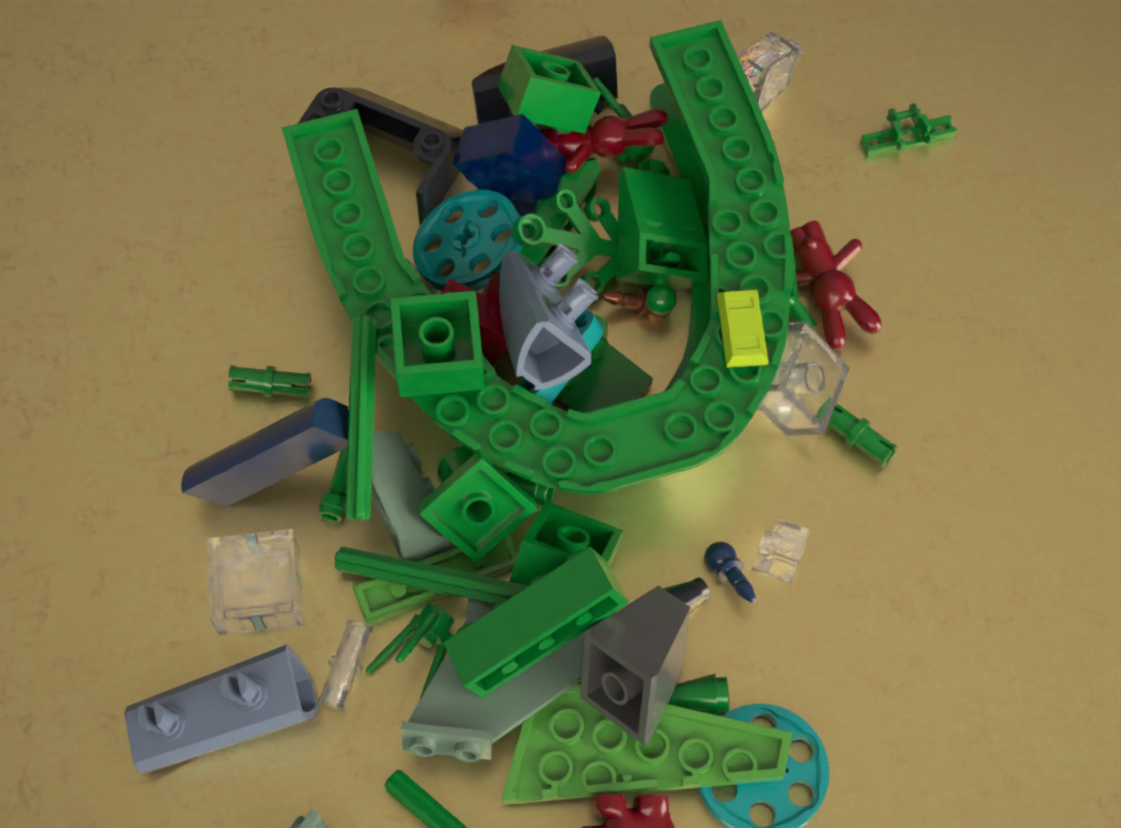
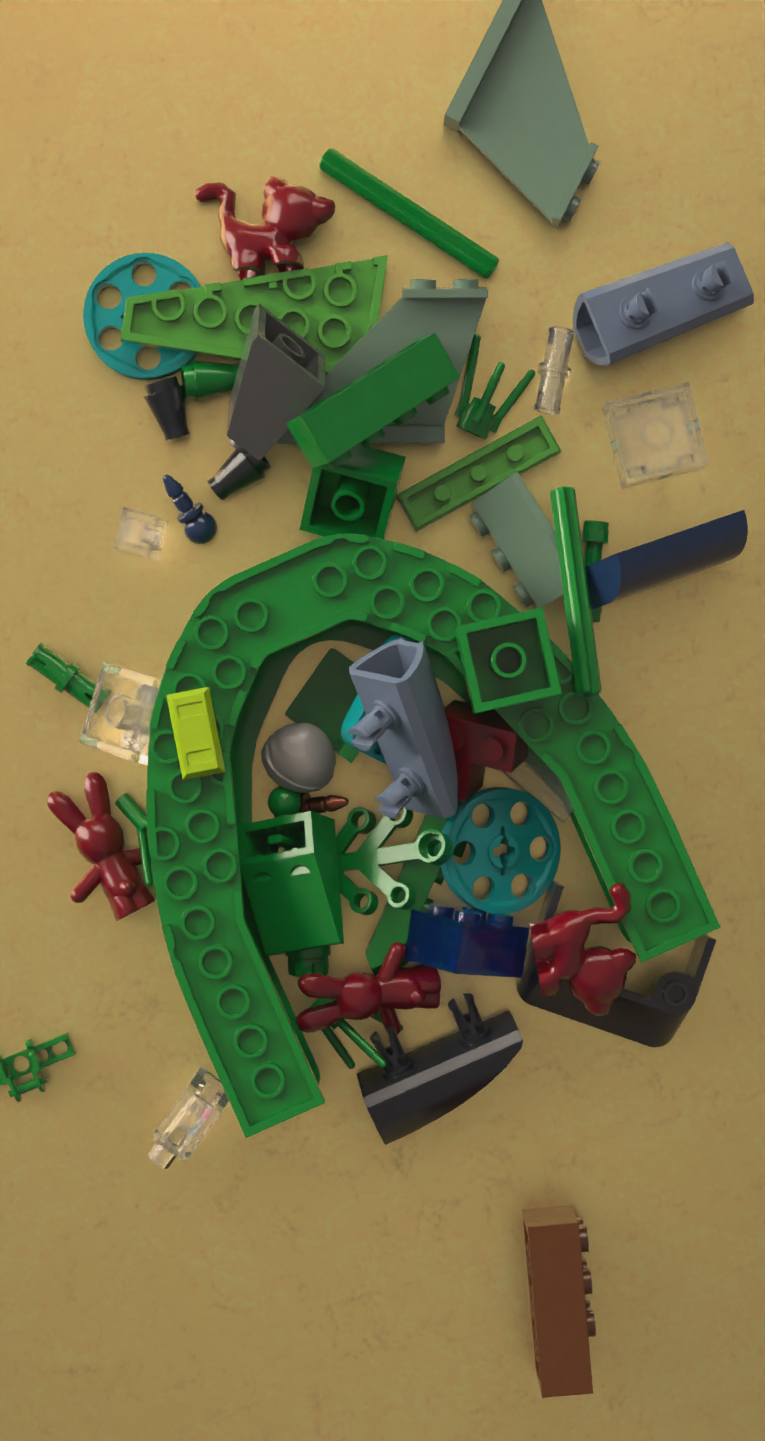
camera: 175 degrees right, 25 degrees up
green pin [228,365,311,398] -> none
green axle [334,546,528,605] -> none
green plant [417,446,538,563] -> none
green brick [498,45,601,134] -> none
none -> black cone [144,376,190,441]
none -> light grey hat [261,723,336,793]
none -> dark red animal [530,883,636,1016]

